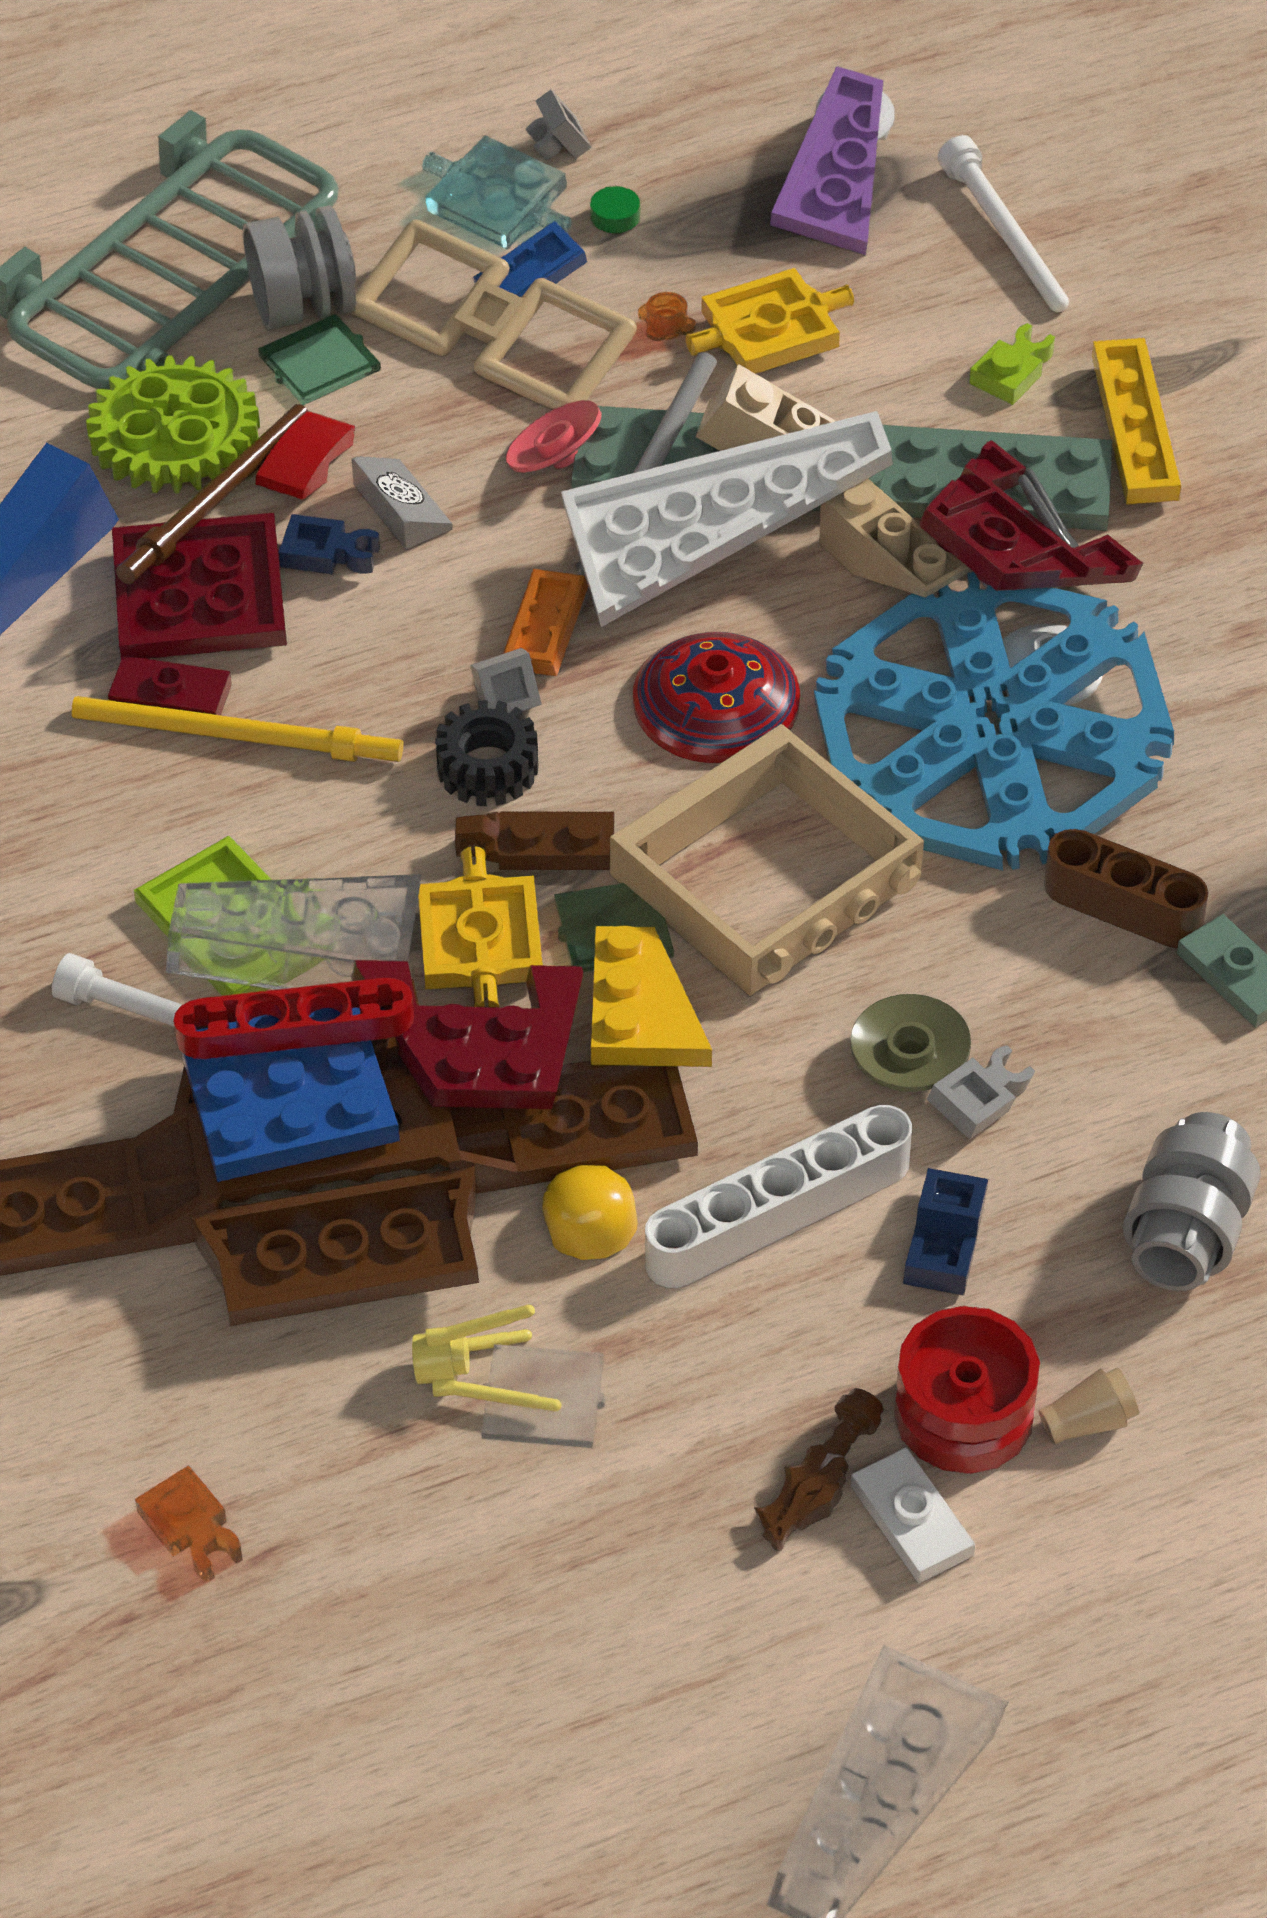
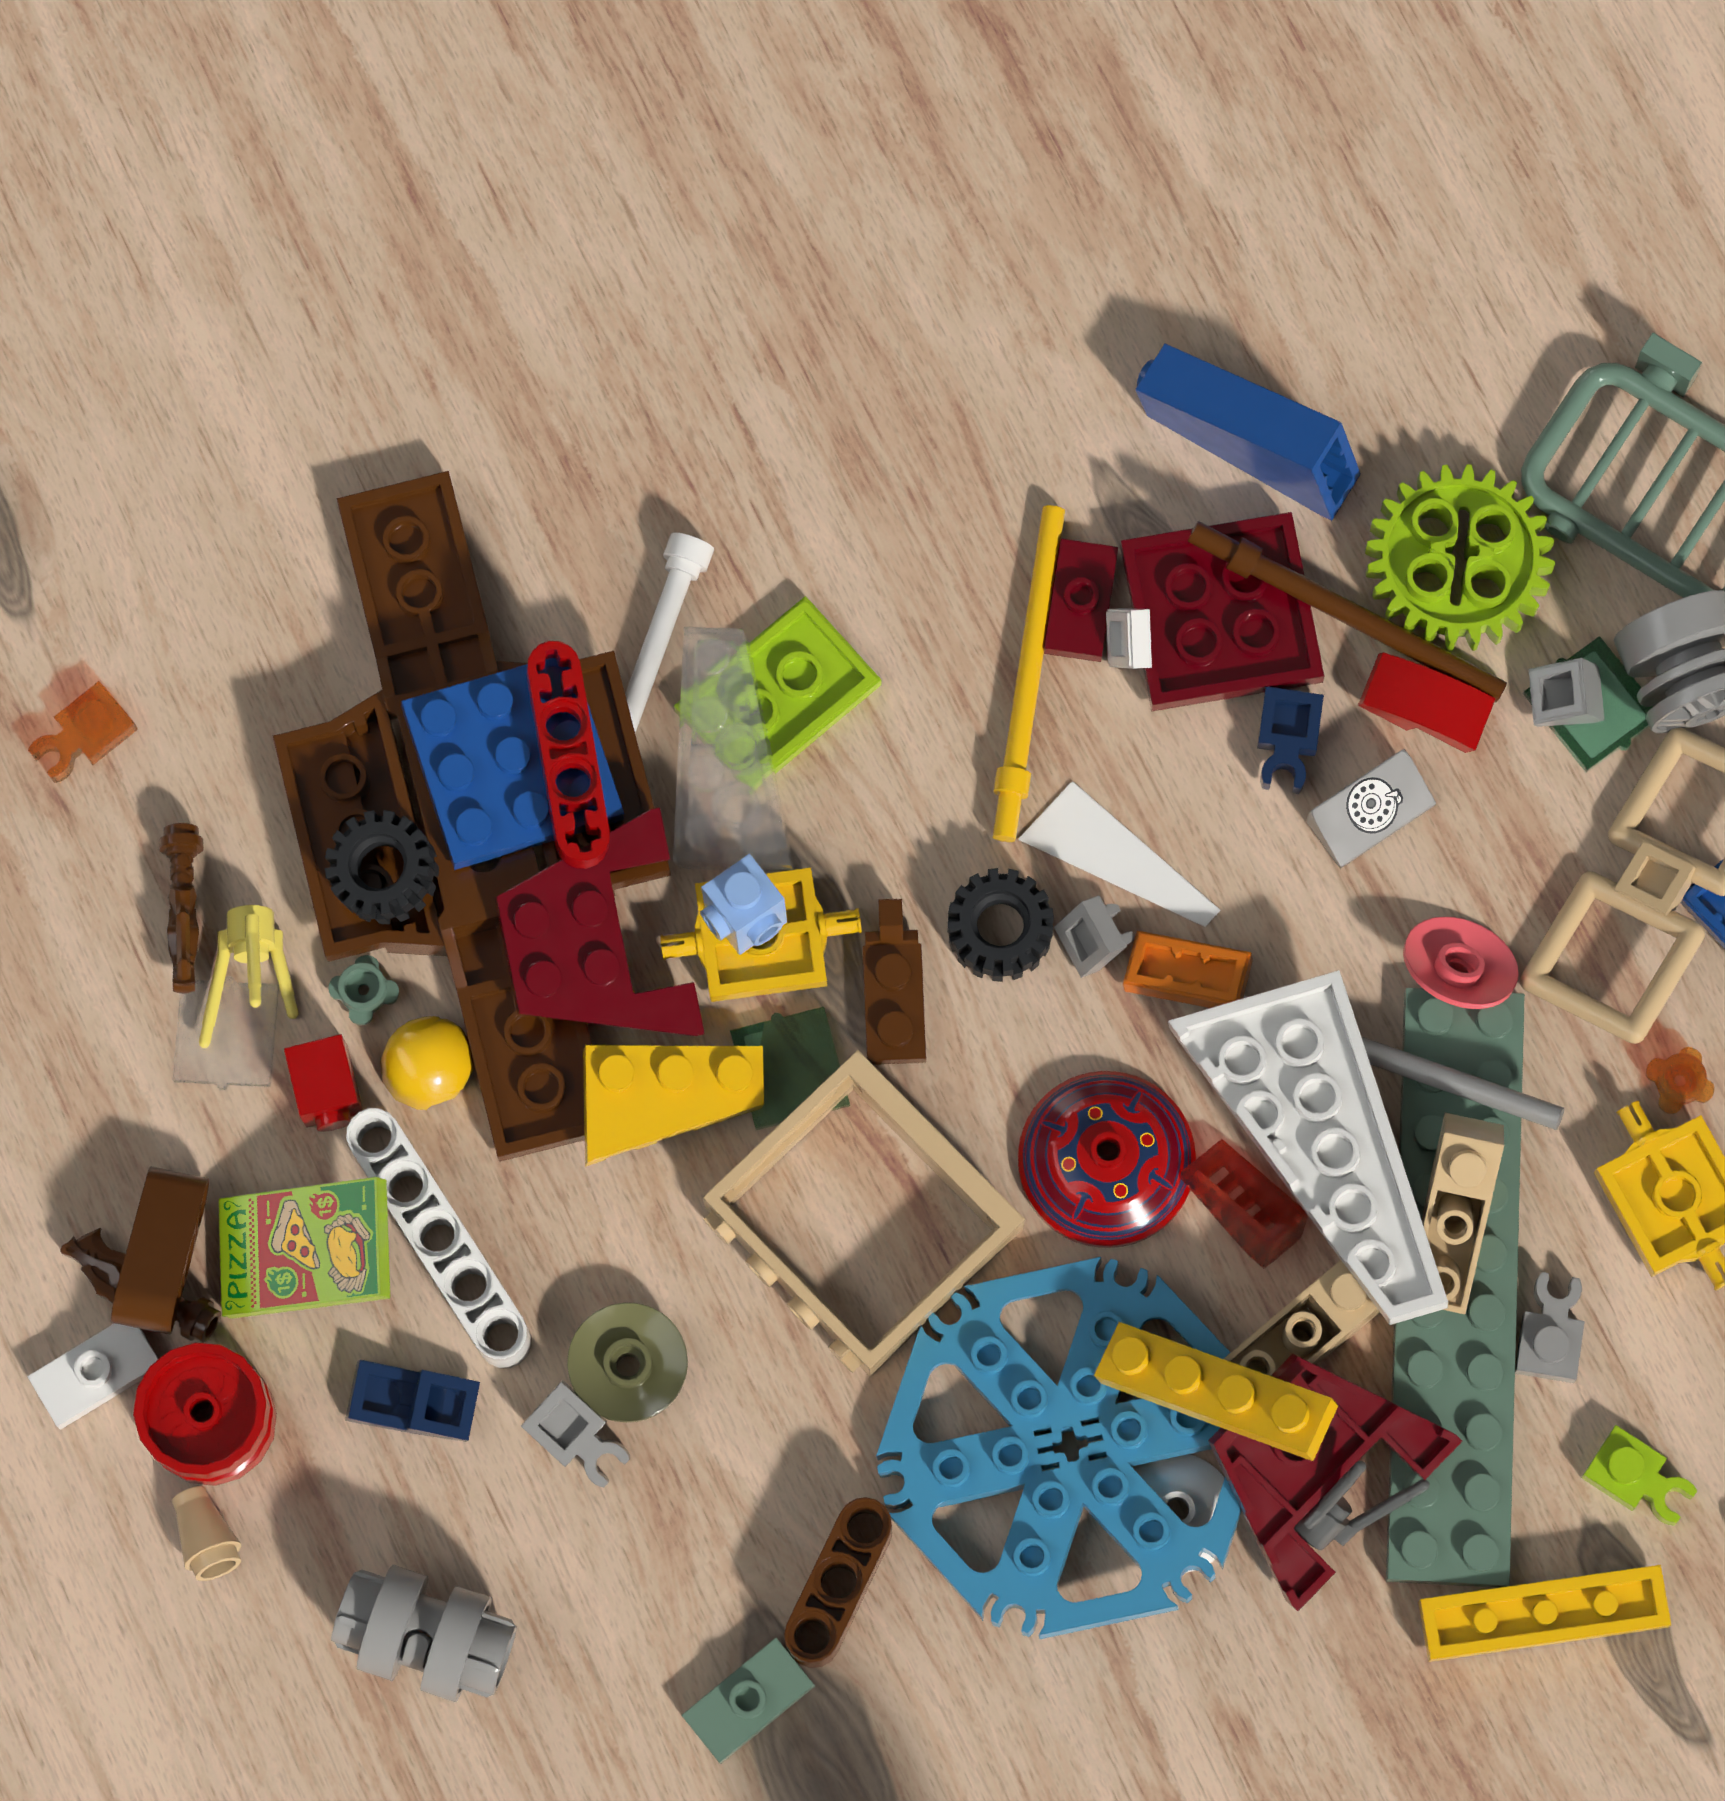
camera: 90 degrees right, 25 degrees up
none -> reddish brown beam [111,1166,209,1335]
none -> reddish brown piece [159,823,204,994]
none -> tile [219,1177,390,1319]
none -> red brick [284,1034,363,1132]
none -> black tyre [325,810,439,924]
none -> sand green plate [328,955,399,1025]
none -> light blue brick [700,854,787,955]
none -> white sticker [1018,781,1221,927]
none -> yellow plate [1094,1322,1338,1461]
none -> white tile [1106,608,1152,669]
none -> clear red slope [1180,1139,1308,1269]
none -> light grey plate [1515,1272,1585,1383]
none -> light grey slope [1528,658,1604,727]

